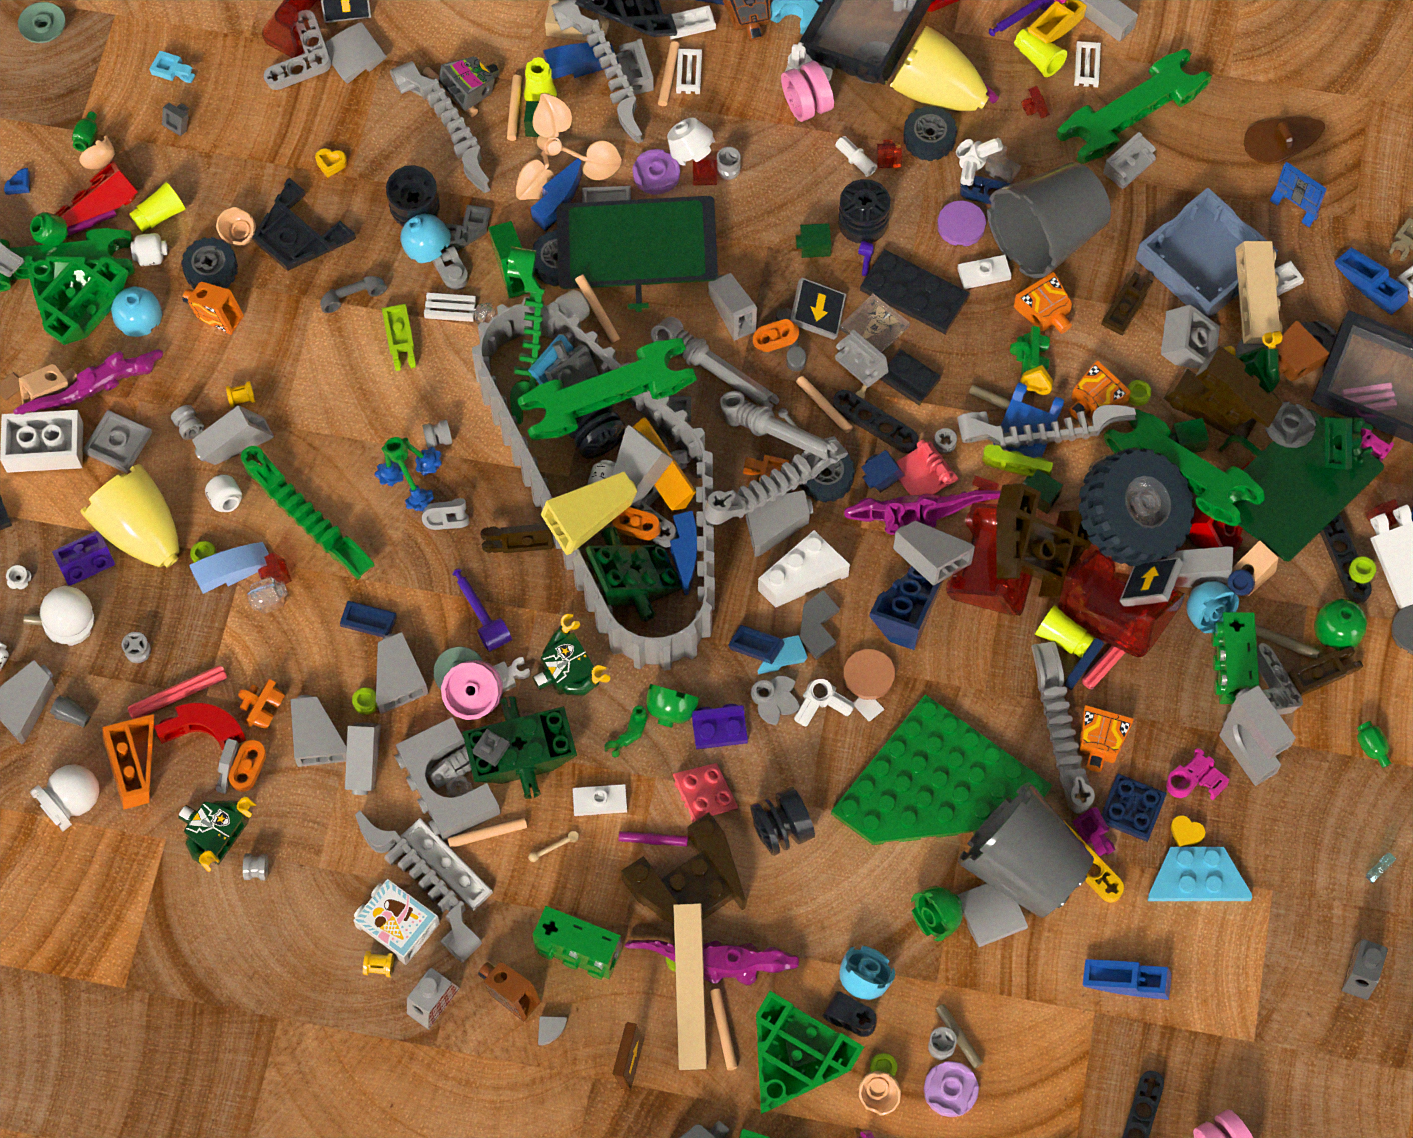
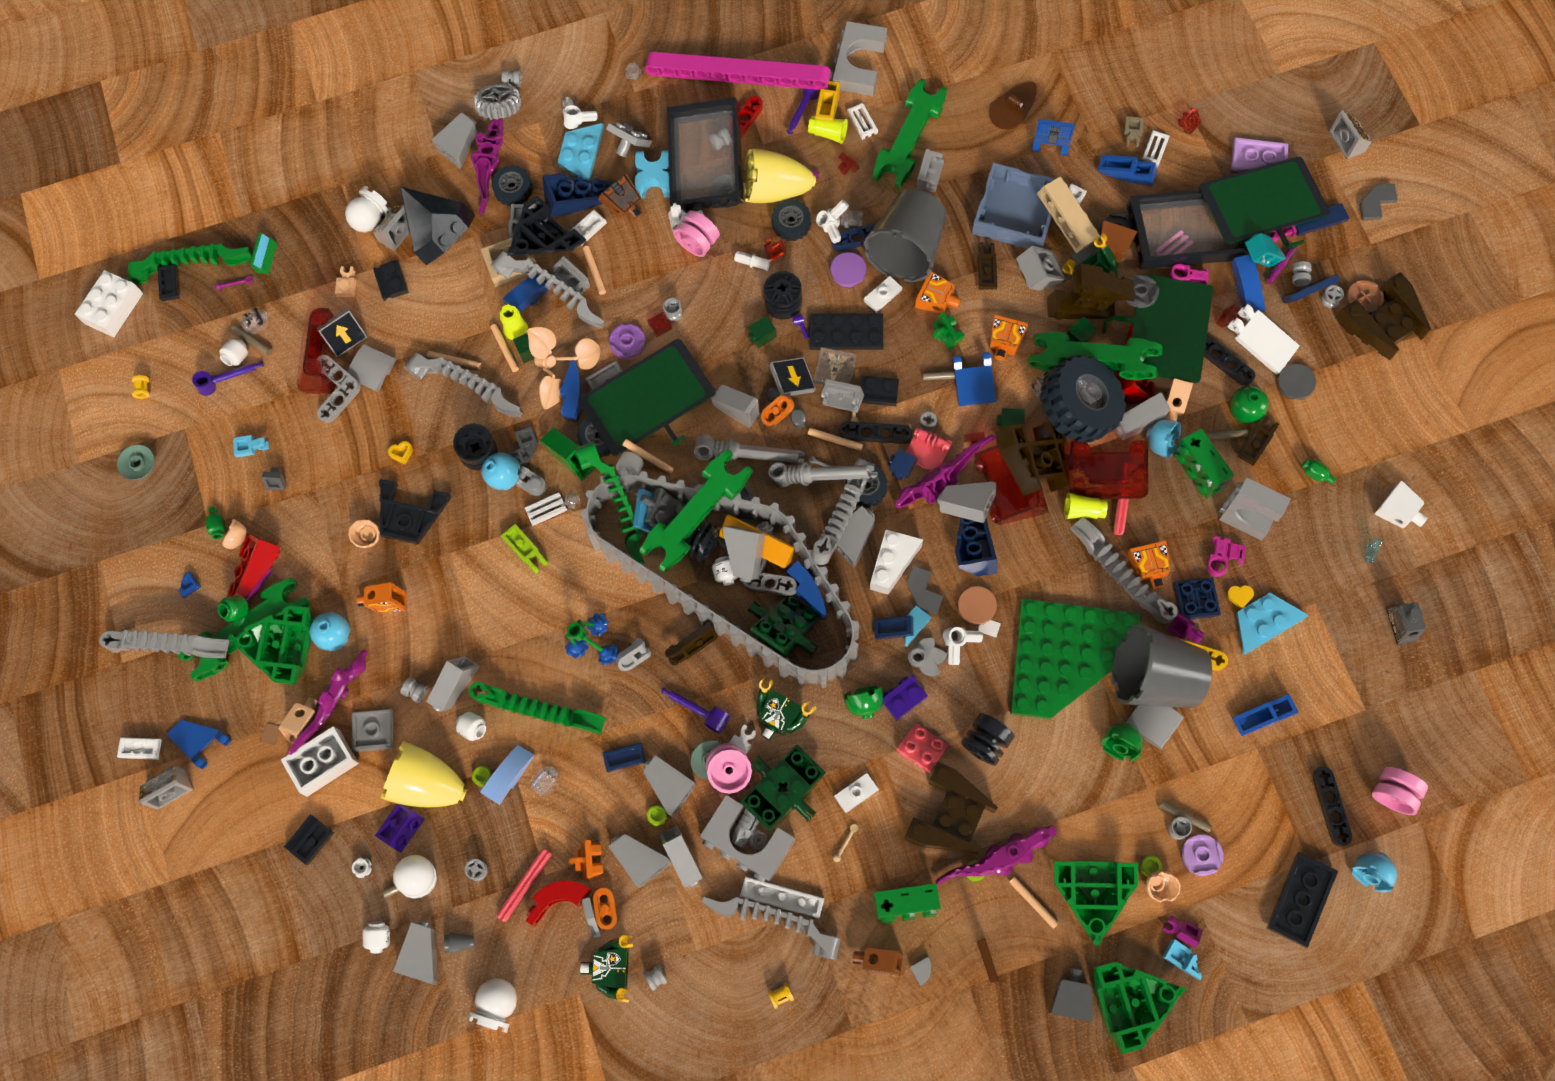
camera: 25 degrees left, 5 degrees up
orange wedge [102,714,154,810] -> none
neon yellow plant [129,182,186,232] -> none
white head [131,233,168,266] -> none
black wheel [181,237,238,289] -> none
yellow bush [226,381,255,408] -> none
clear red tile [258,552,292,585] -> none
dark grey bar [320,276,387,313] -> none
panel [353,879,440,965] -> none
light grey torso [407,968,460,1030] -> none
light grey wheel [422,419,453,449] -> none
dark grey torso [439,56,499,111] -> none
light nougat bar [448,818,527,848] -> none
dark grey tile [473,729,510,767] -> none
light yellow slope [541,472,637,555] -> none
green arm [604,705,648,758] -> none
orange plate [612,507,661,540] -> none
magenta piece [618,831,688,847] -> none
white cone [667,118,715,165] -> none
tan tile [674,904,707,1070] -> none
white tile [676,49,702,94] -> none
orange plate [743,455,789,481] -> none
black piece [822,991,876,1037] -> none
medium azure cylinder [839,946,895,1000] -> none
light grey piece [957,405,1136,450] -> none
lime hinge [982,444,1053,477] -> none
yellow tile [1020,365,1053,395] -> none
dark blue tile [1064,638,1104,691] -> none
tile [1120,558,1183,607] -> none
lime tile [1127,380,1151,406] -> none
dark blue tile [1228,570,1255,596] -> none
light grey beam [1257,643,1303,715] -> none
dark green piece [1325,416,1373,470] -> none
lime tile [1349,556,1376,583] -> none

